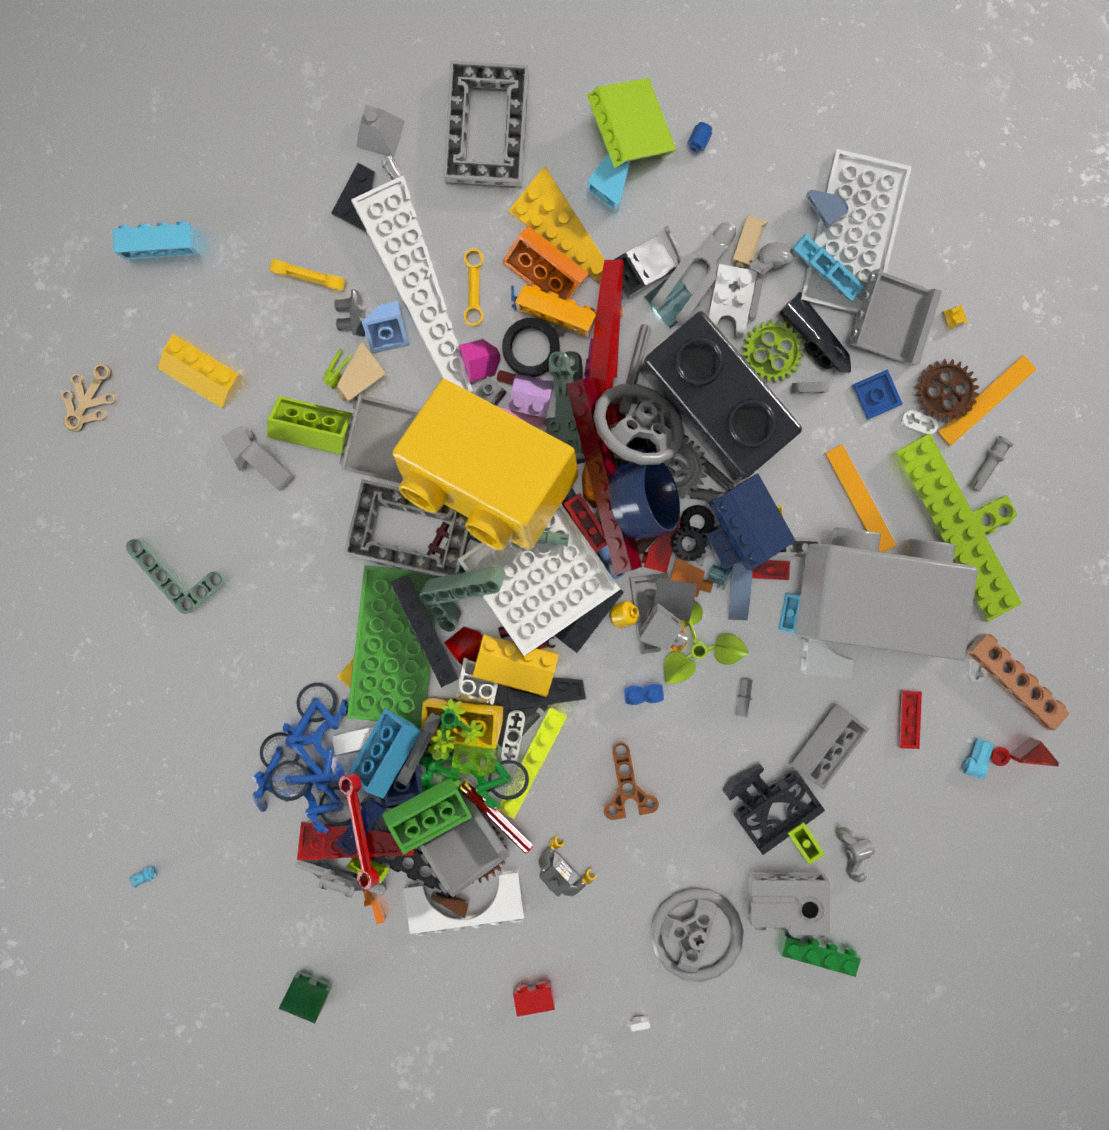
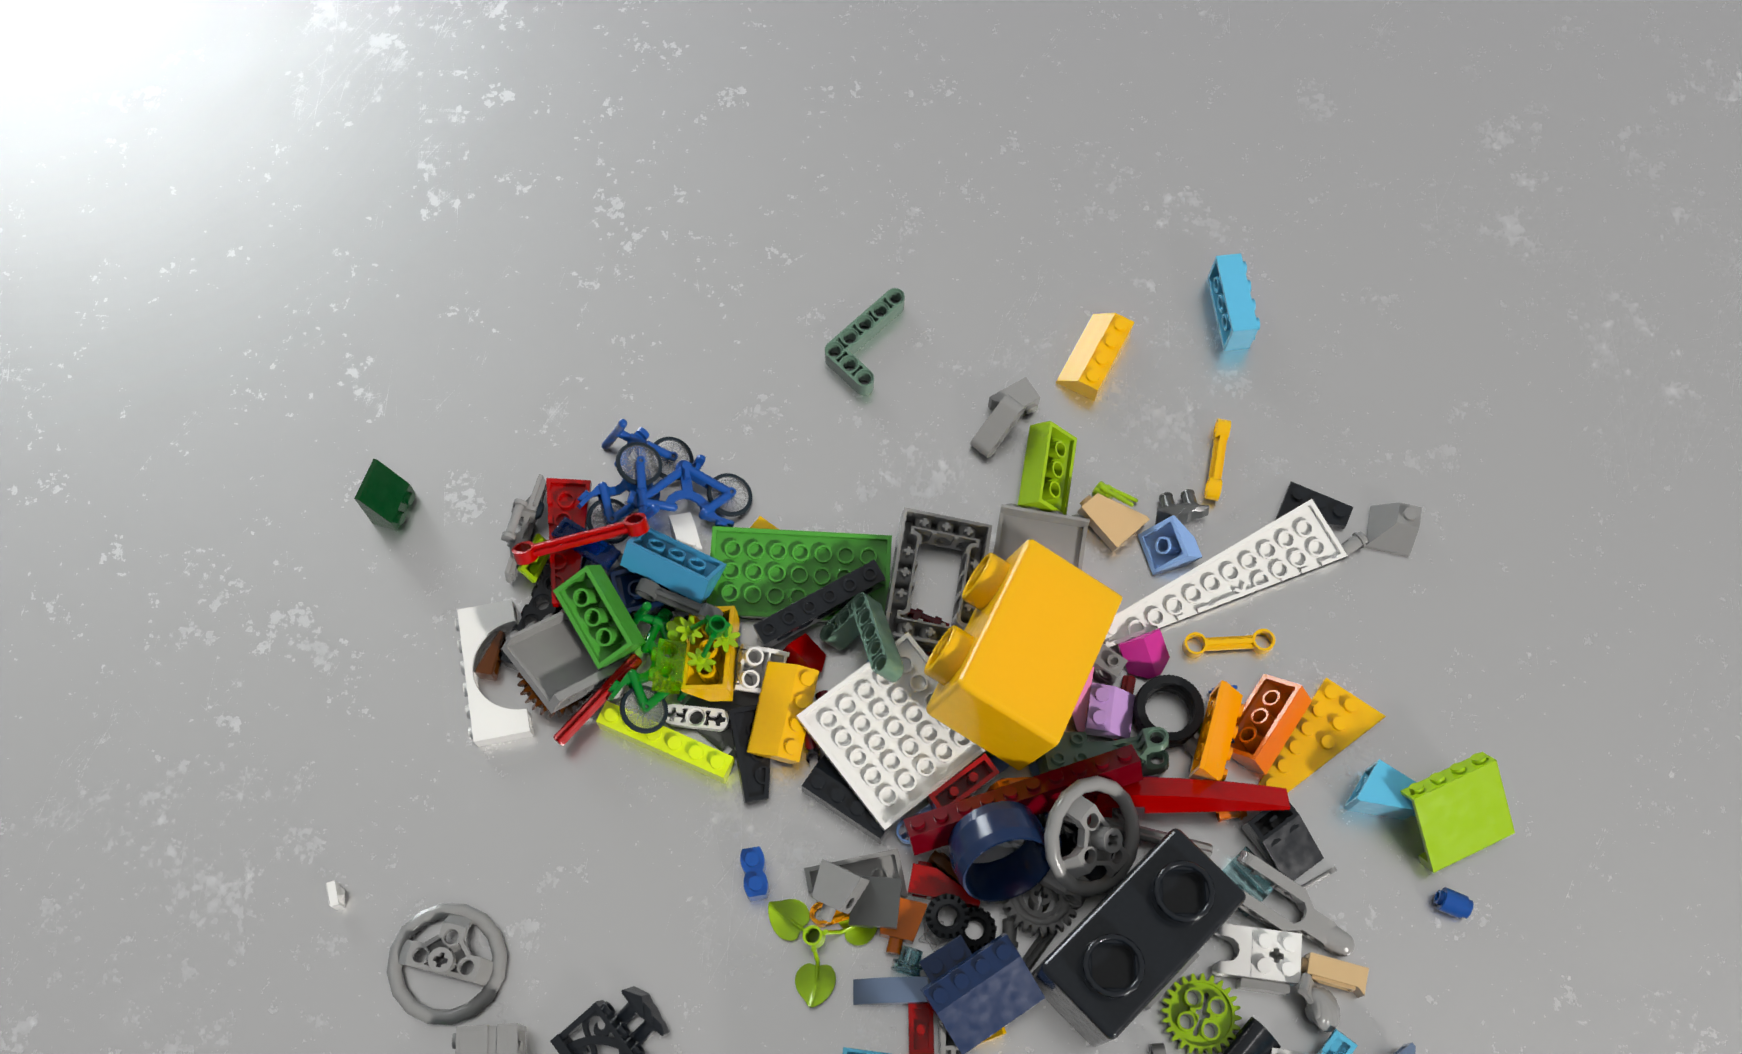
camera: 80 degrees right, 20 degrees down
tan plant [61,364,116,432] -> none
medium azure pin [129,867,156,888] -> none
orange slope [363,890,386,924] -> none
light grey brick [444,61,529,187] -> none
red brick [513,981,555,1017] -> none
sand green pin [536,530,569,547] -> none
dark grey torso [538,836,597,897] -> none
dark orange beam [603,741,659,820] -> none
yellow head [609,601,639,629] -> none
light grey axle [736,678,753,717] -> none

